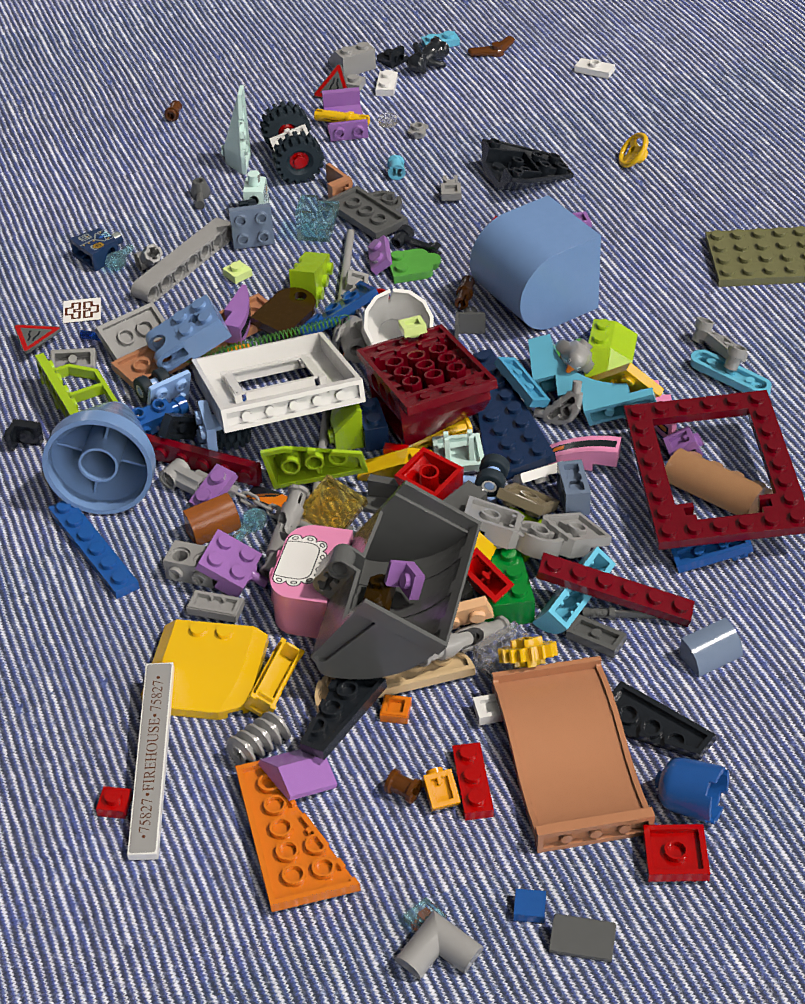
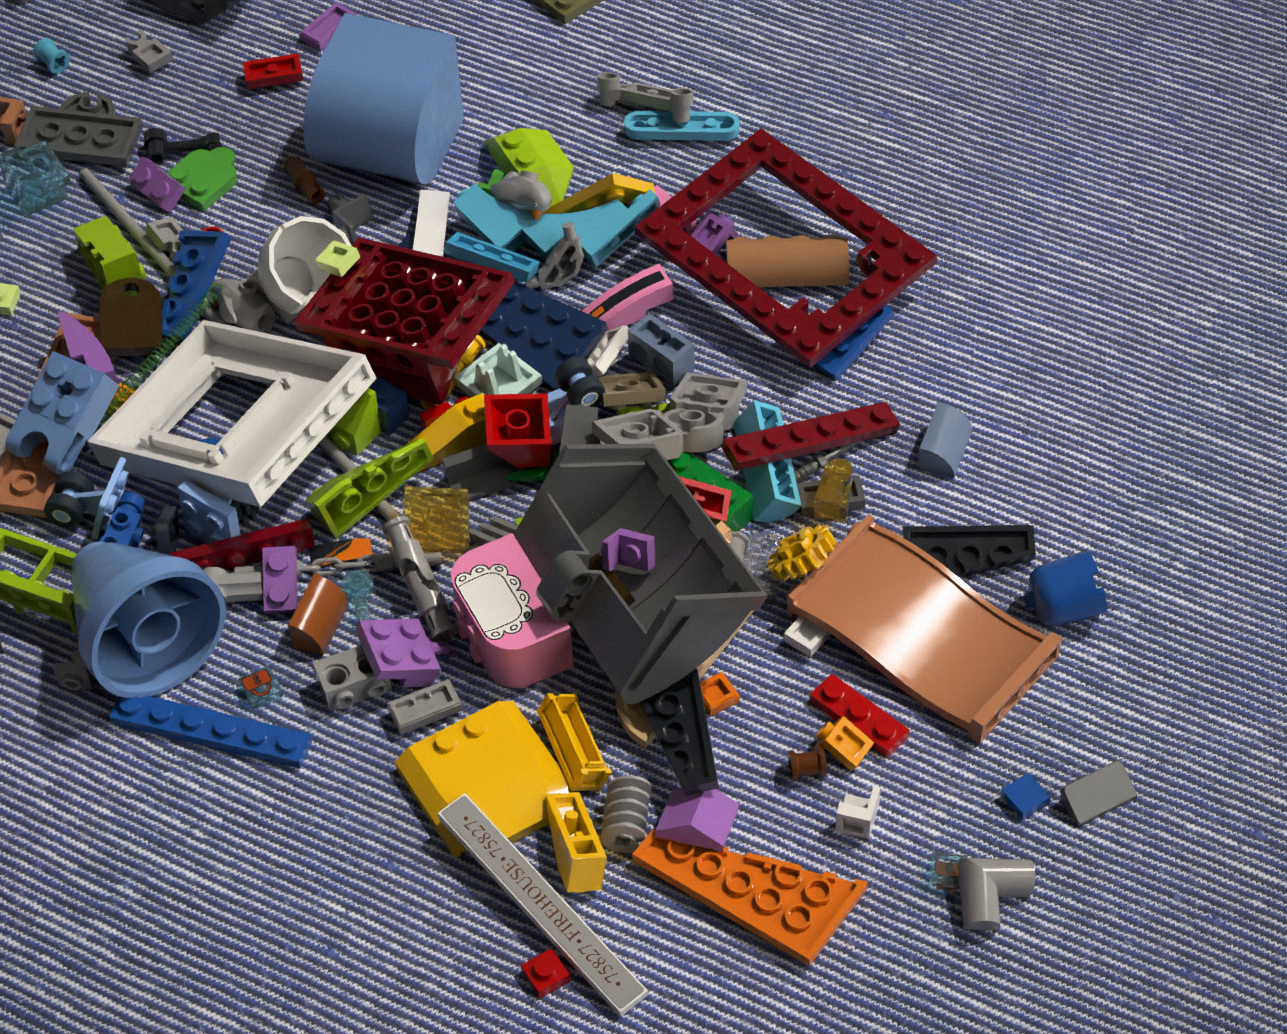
camera: 40 degrees left, 10 degrees up
red plate [643,824,710,882] -> none
none -> tile [238,666,283,709]
none -> white tile [413,190,450,257]
none -> yellow slope [545,792,607,893]
none -> clear yellow leg [814,459,853,524]
none -> white panel [835,787,881,840]

